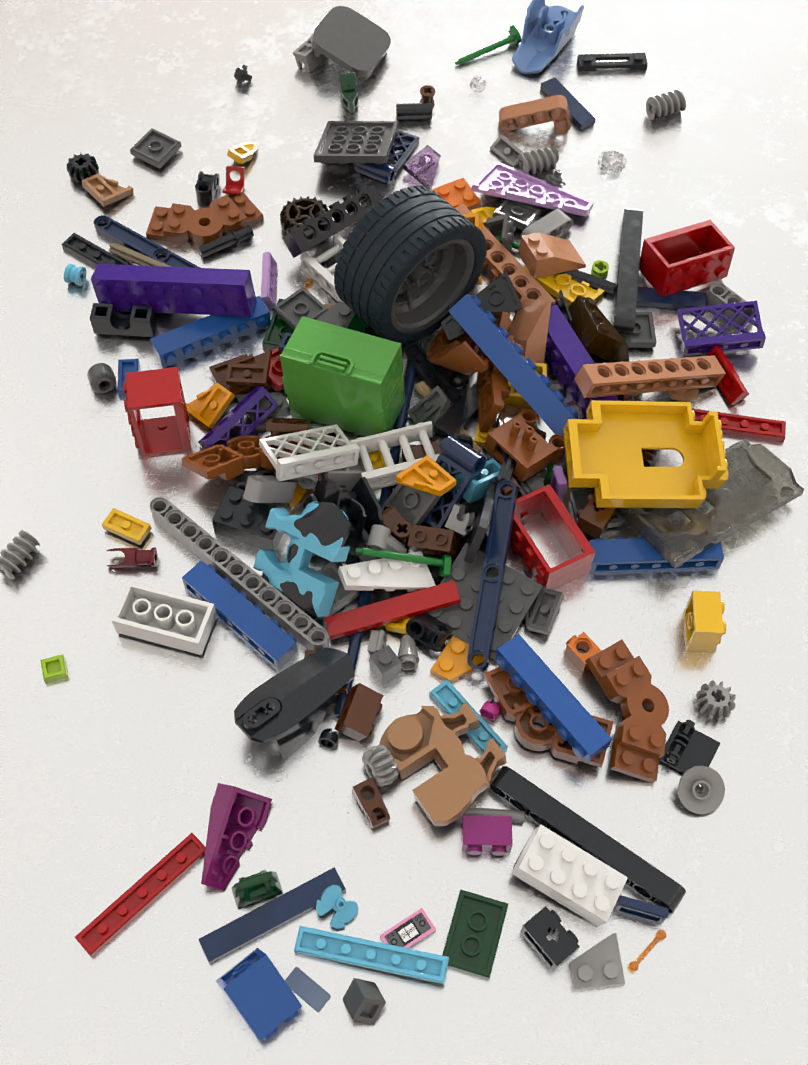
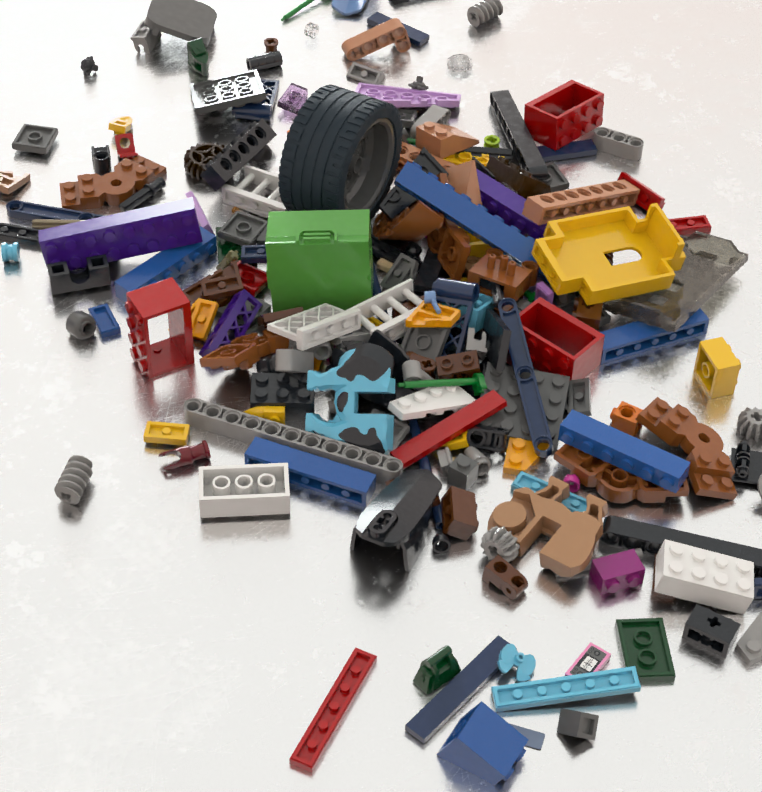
camera: 20 degrees left, 15 degrees down
lime tile [40,654,68,683] -> none
magenta wedge [201,783,272,890] -> none
light grey piece [518,146,559,175] -> none
dark purple fence [677,301,766,356] -> none
none -> olive axle [216,250,239,270]
none -> yellow plate [244,406,285,425]
none -> medium blue hand [424,291,441,314]

